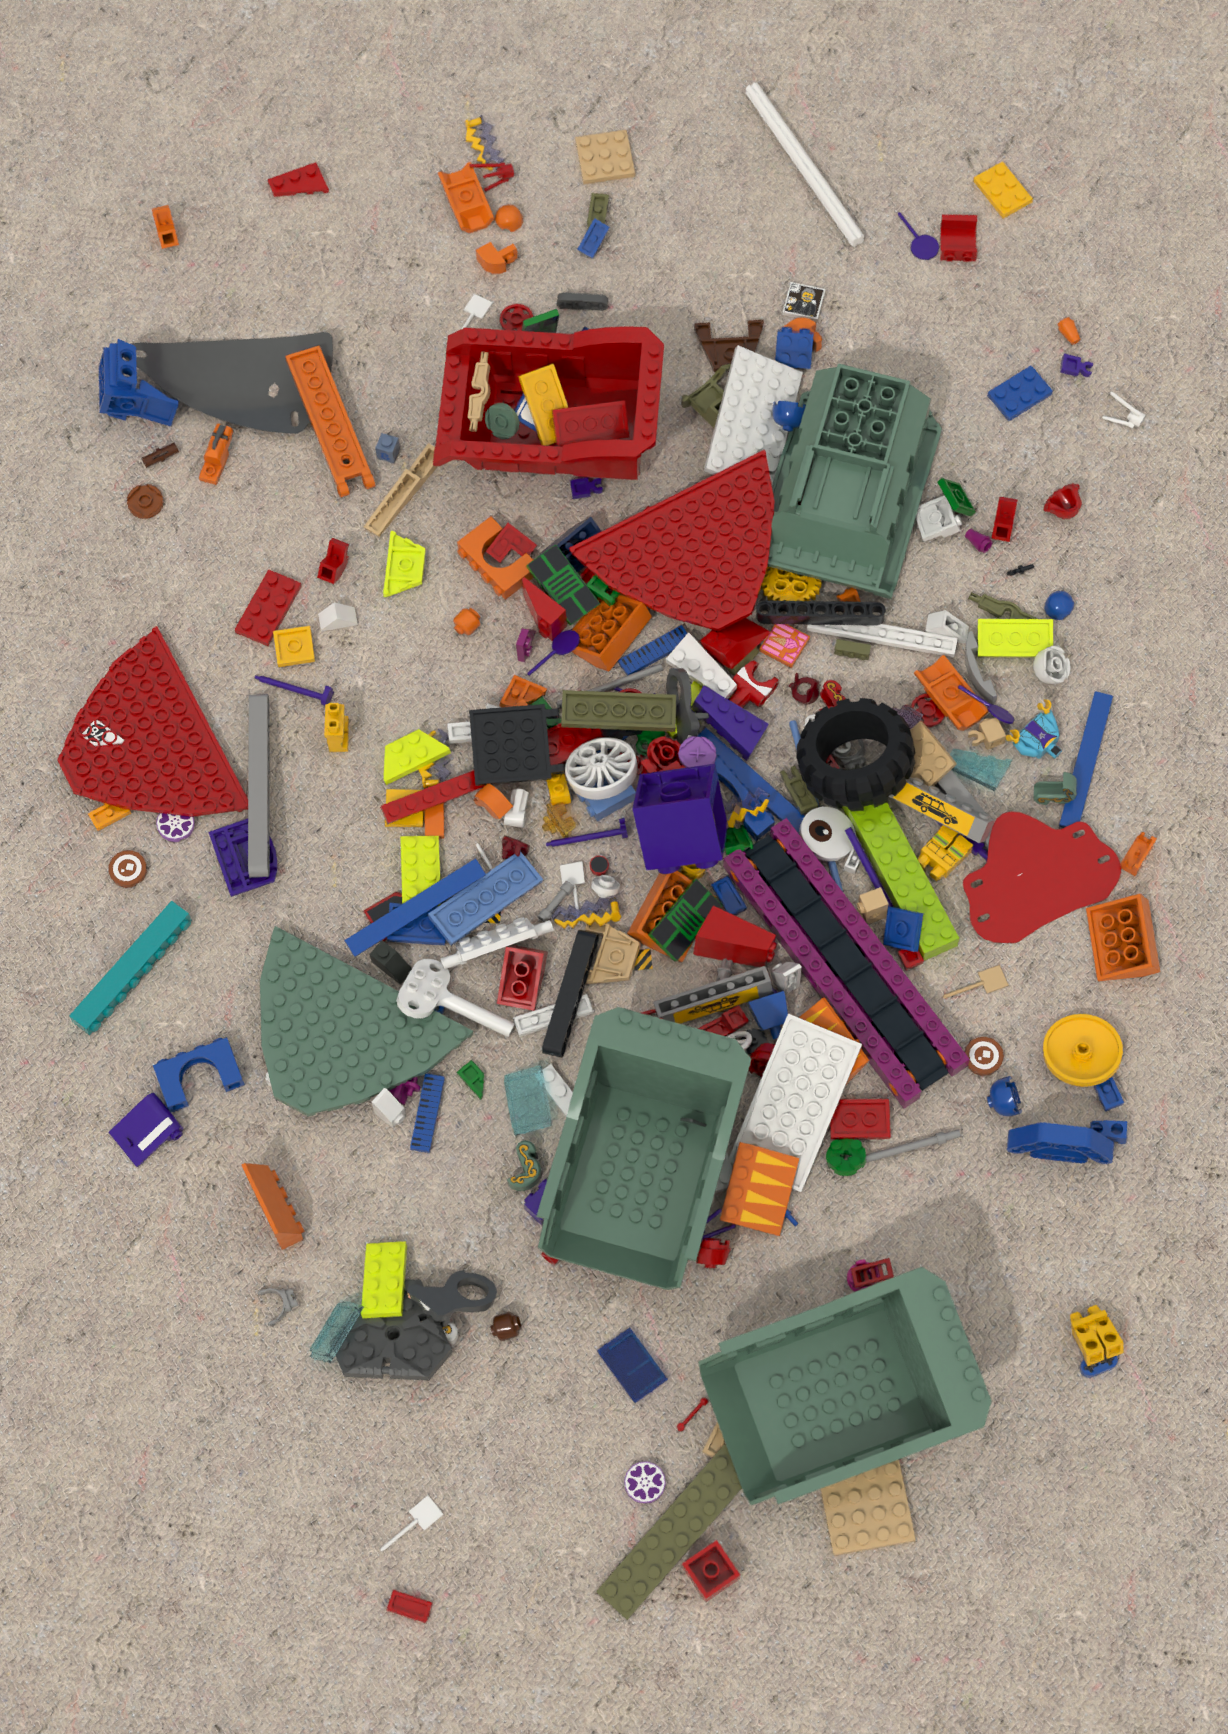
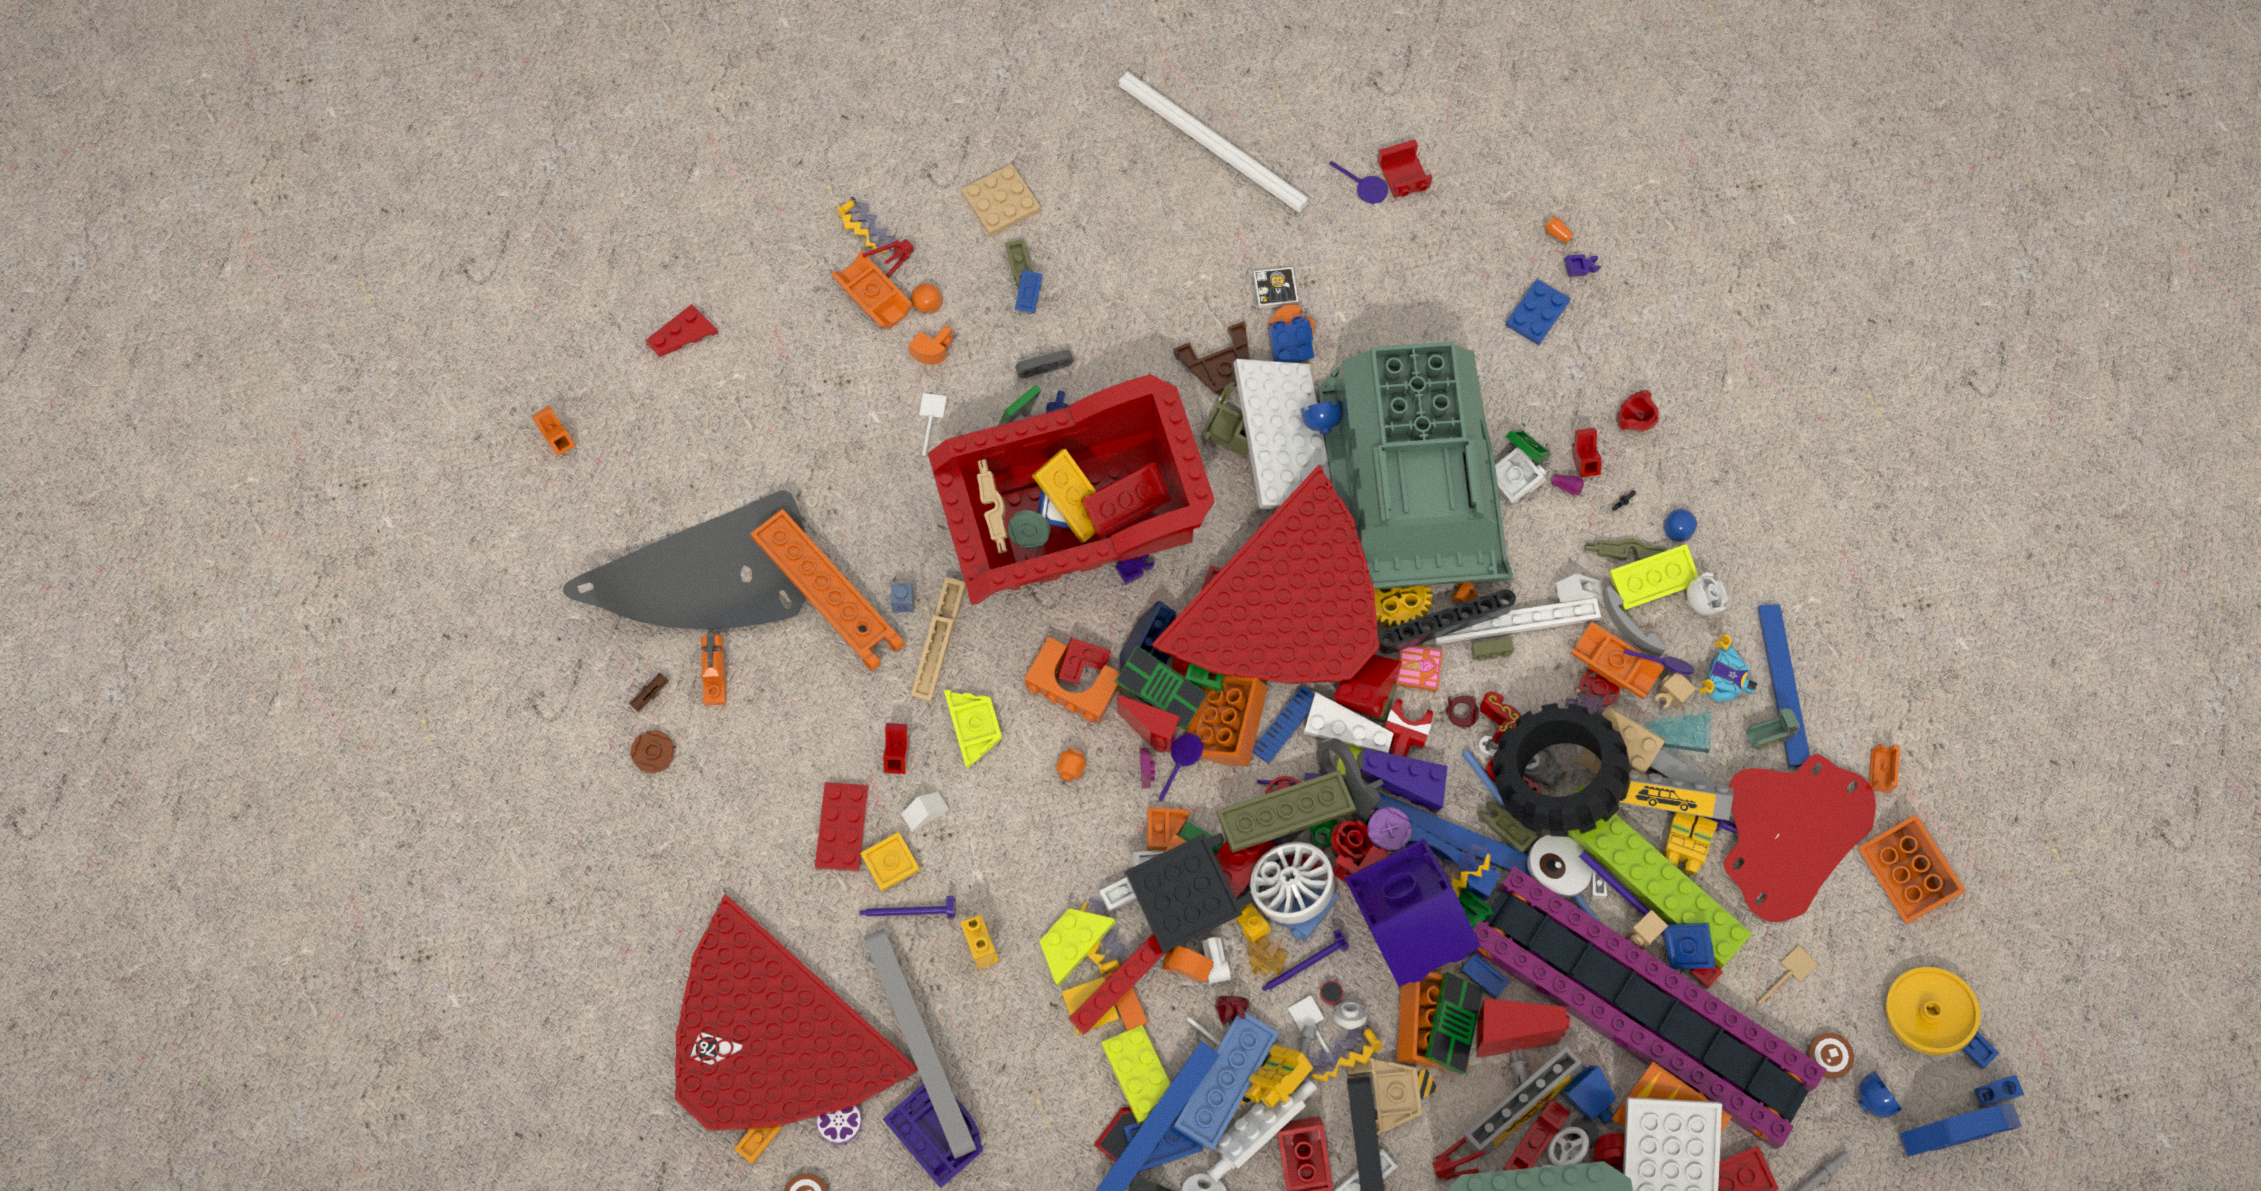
camera: 25 degrees left, 0 degrees up
blue piece [98,339,178,427] -> none
red wheel [500,304,533,331] -> none
light grey bar [556,664,663,709] -> none
white slope [770,962,802,995] -> none
yellow plate [973,161,1033,219] -> none
white plant [1102,392,1146,429] -> none
none -> yellow hips [1246,1045,1313,1108]

